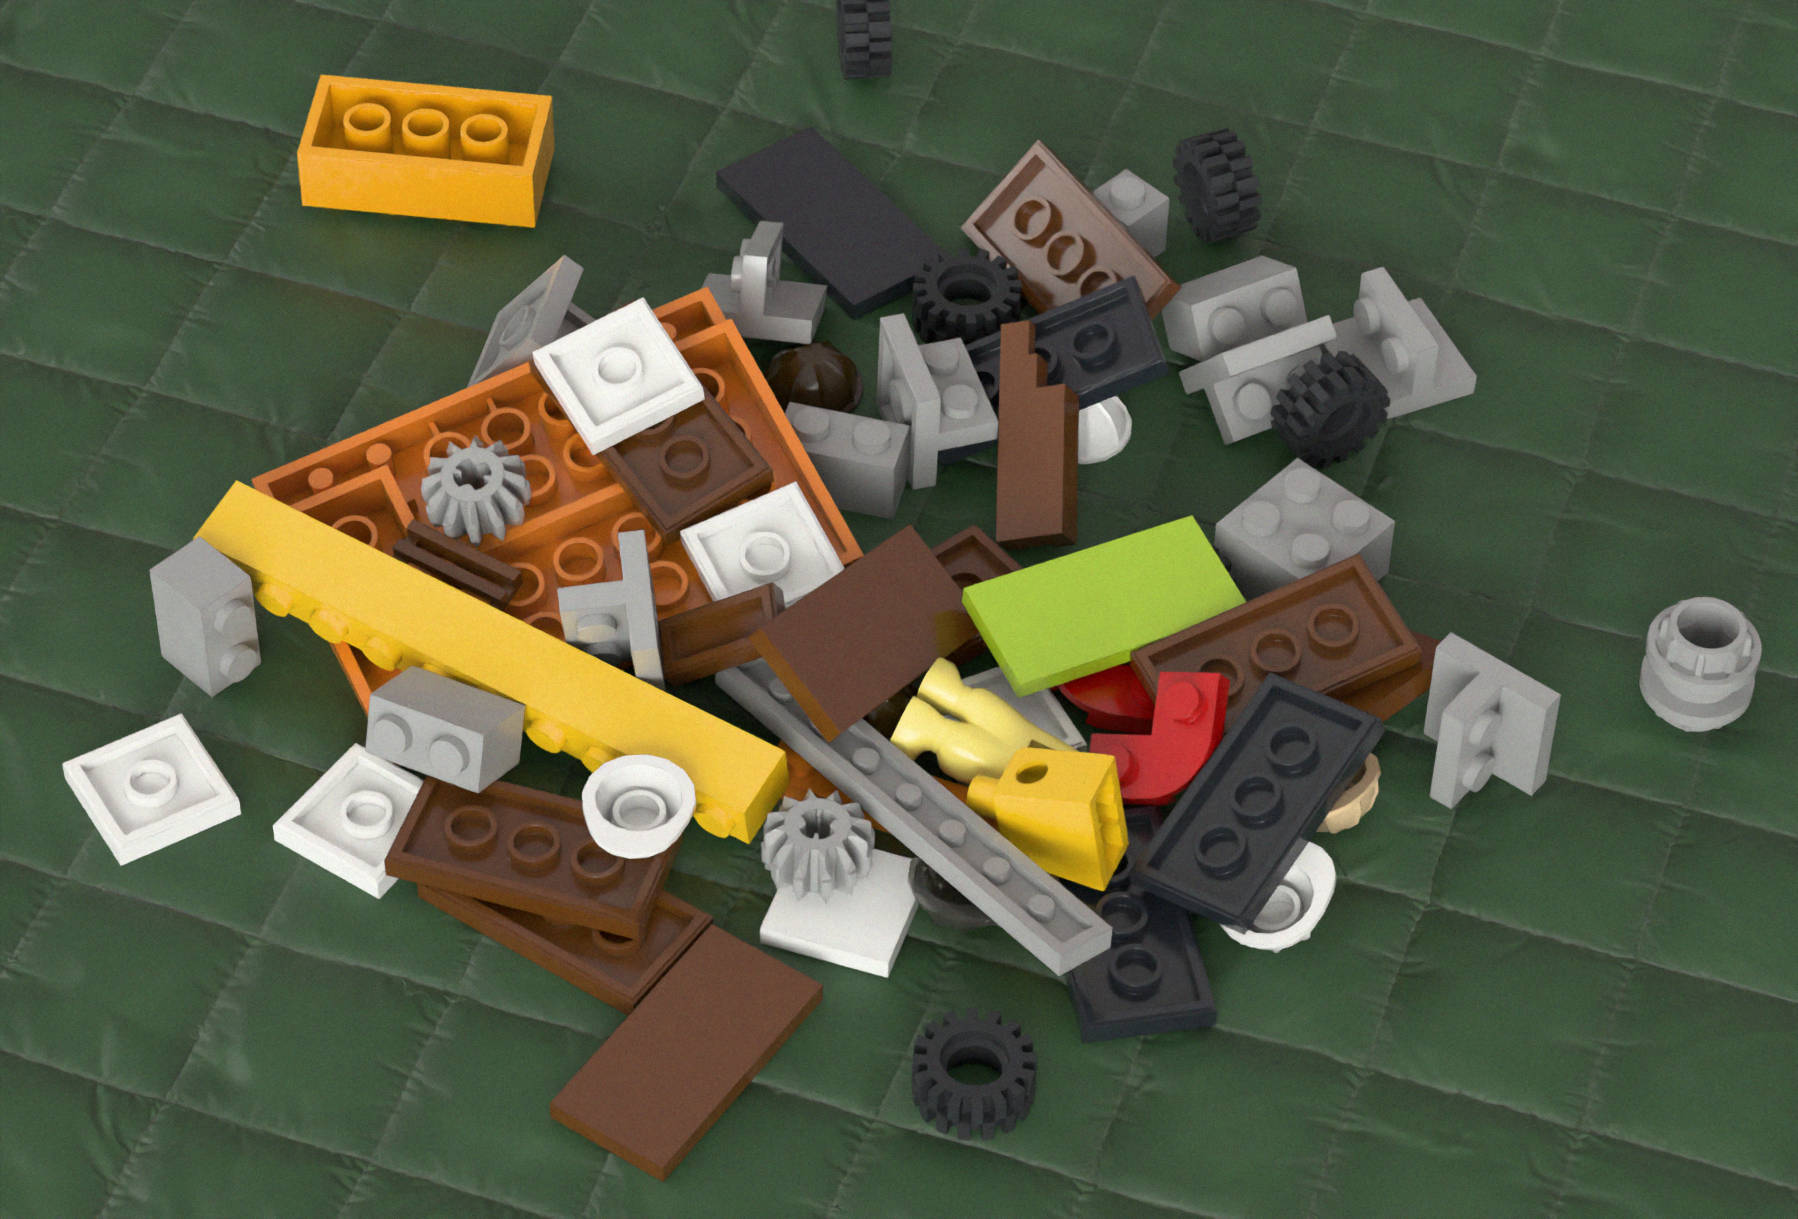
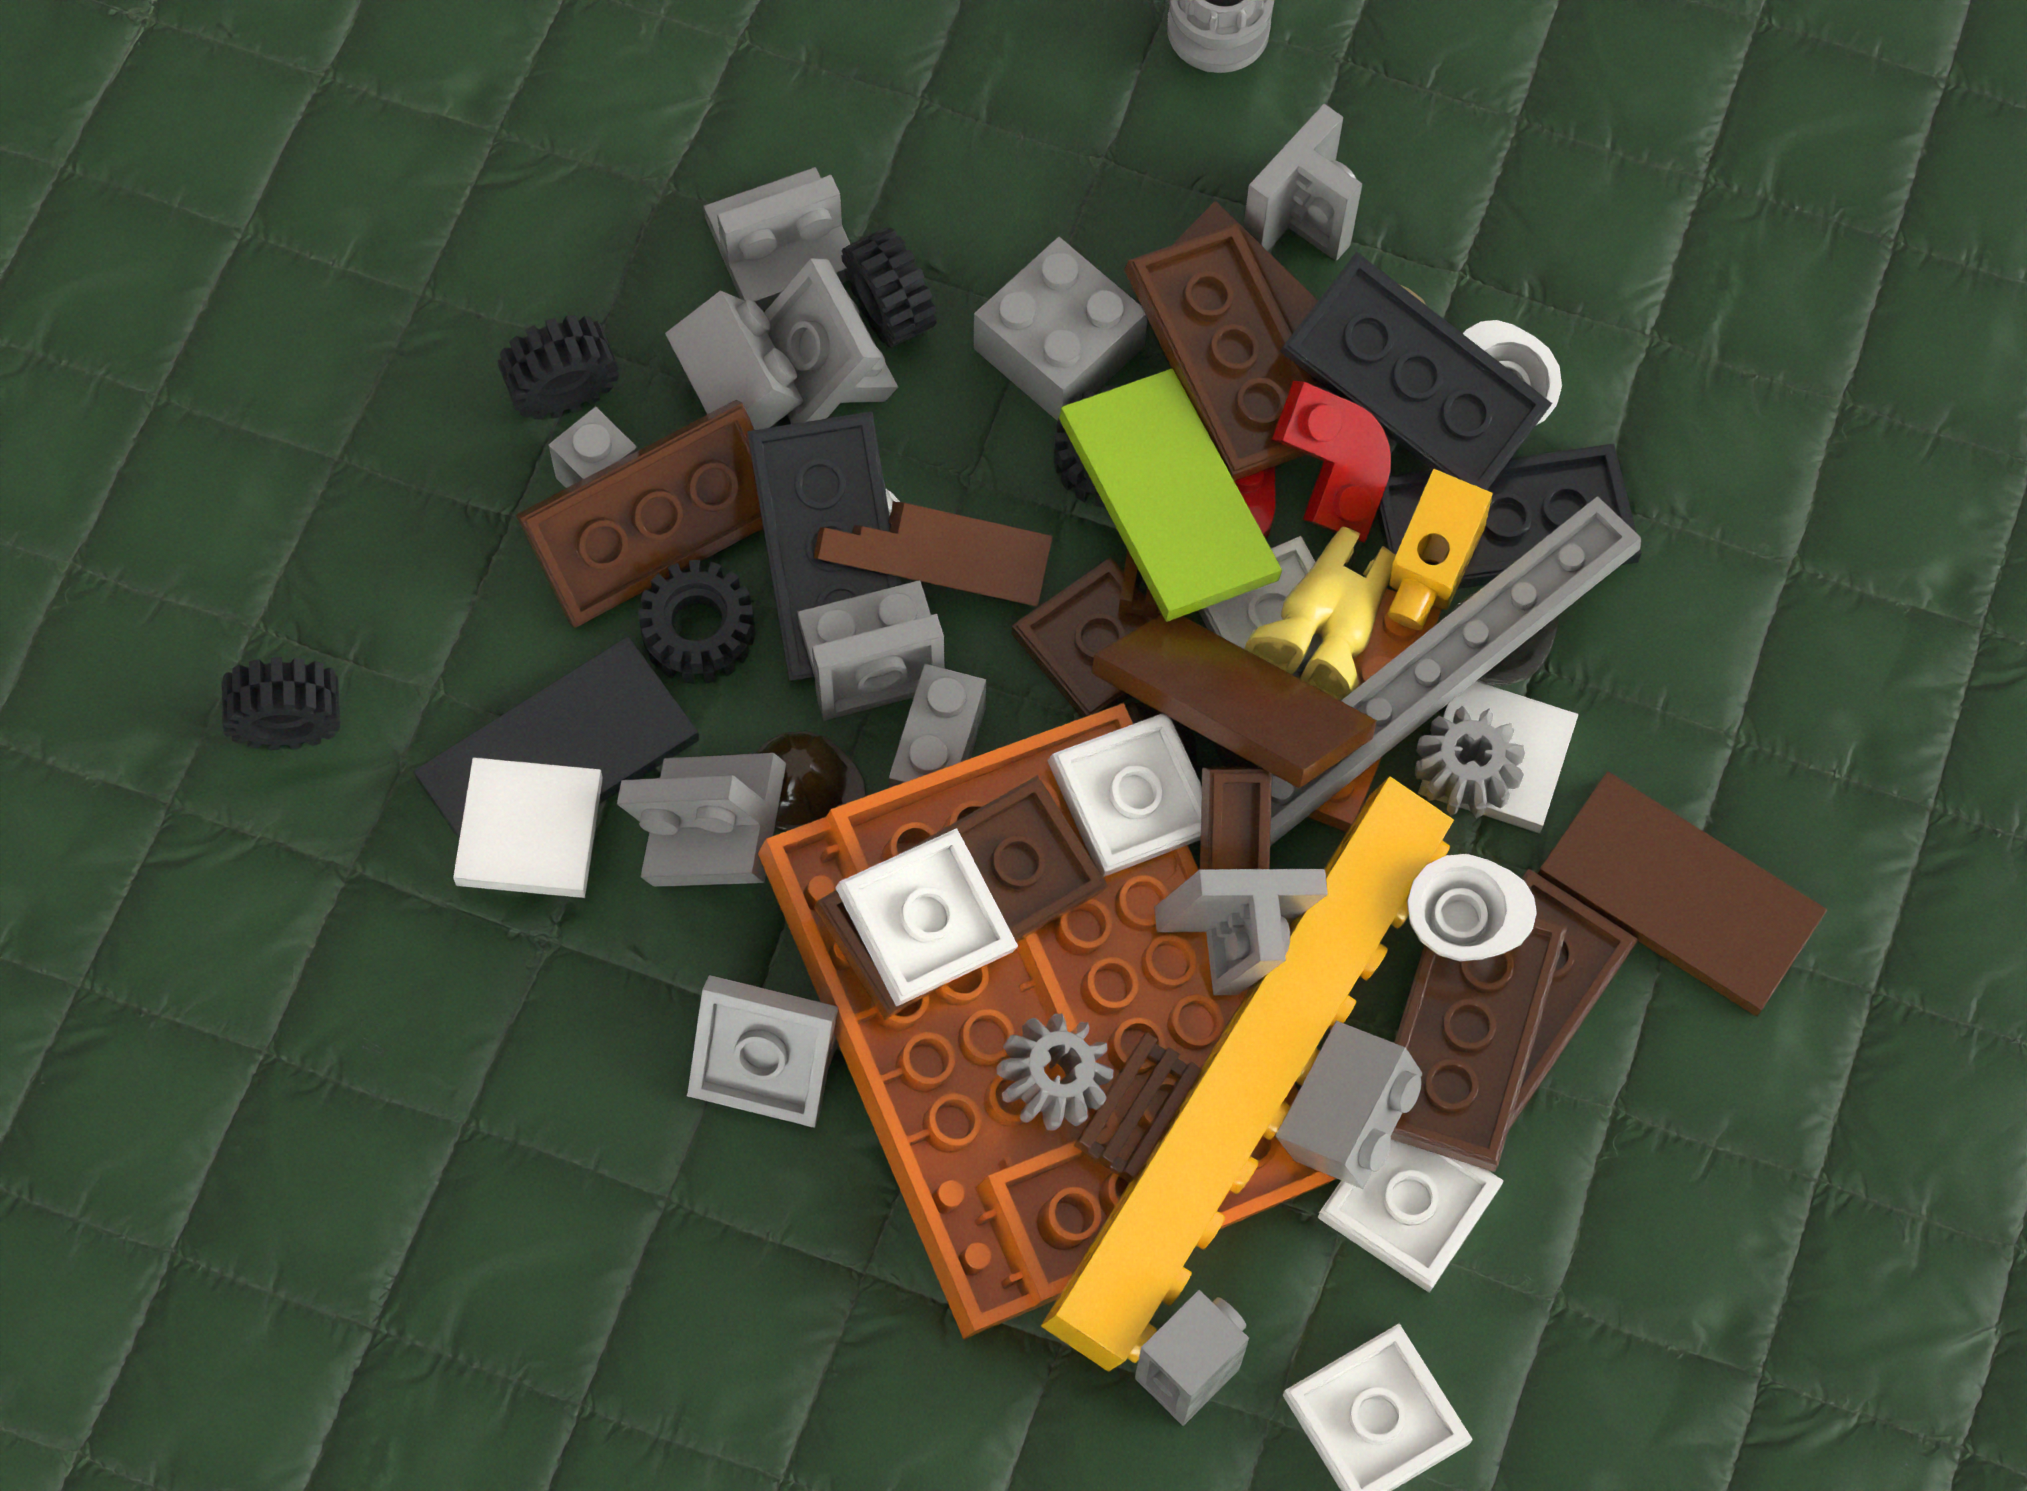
camera: 90 degrees left, 20 degrees up
light orange brick [297,75,555,228] -> none
black tyre [911,1008,1037,1141] -> none
none -> white tile [453,758,603,898]

